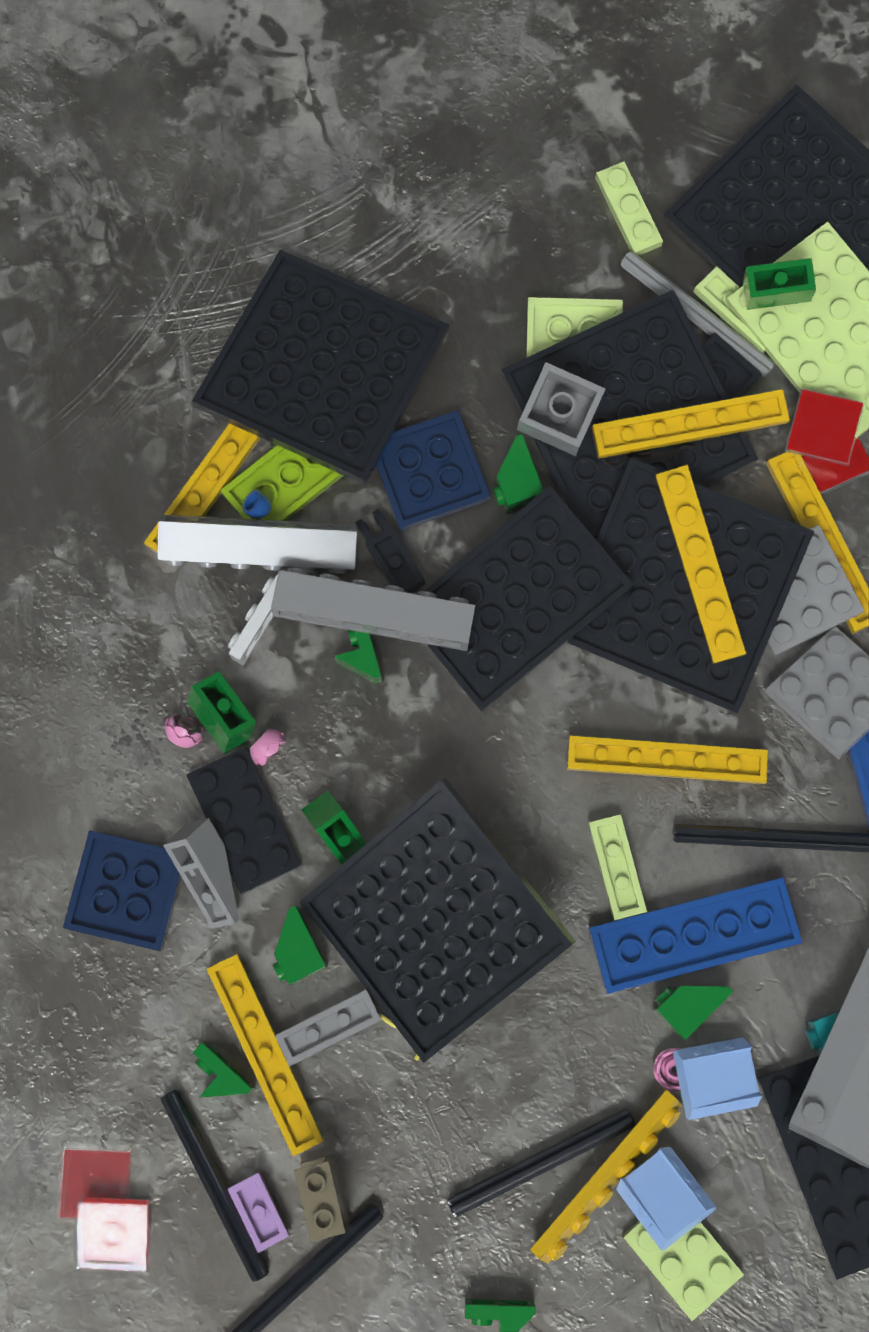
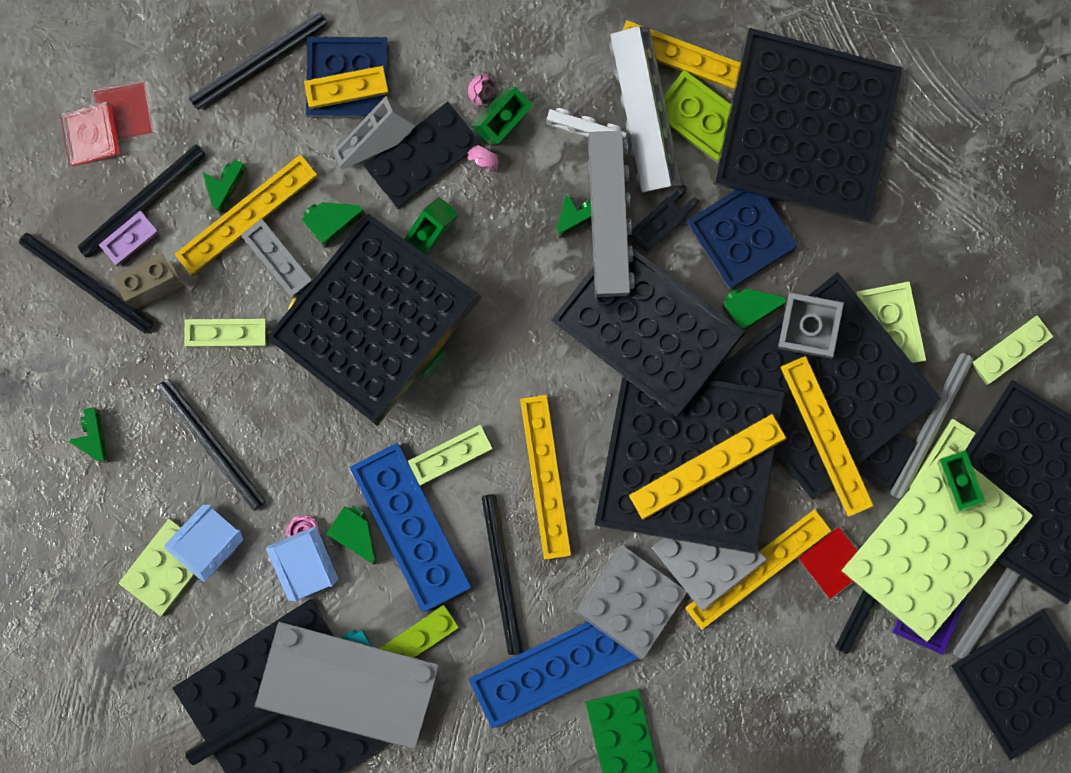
camera: 80 degrees right, 5 degrees up
blue hinge [242,490,271,519] -> none
yellow plate [530,1090,682,1264] -> none
red tile [785,387,865,466] -> none
none -> yellowish green plate [184,319,267,347]
none -> black axle [189,12,327,110]
none -> yellow plate [304,66,389,109]
none -> lime plate [379,605,459,658]

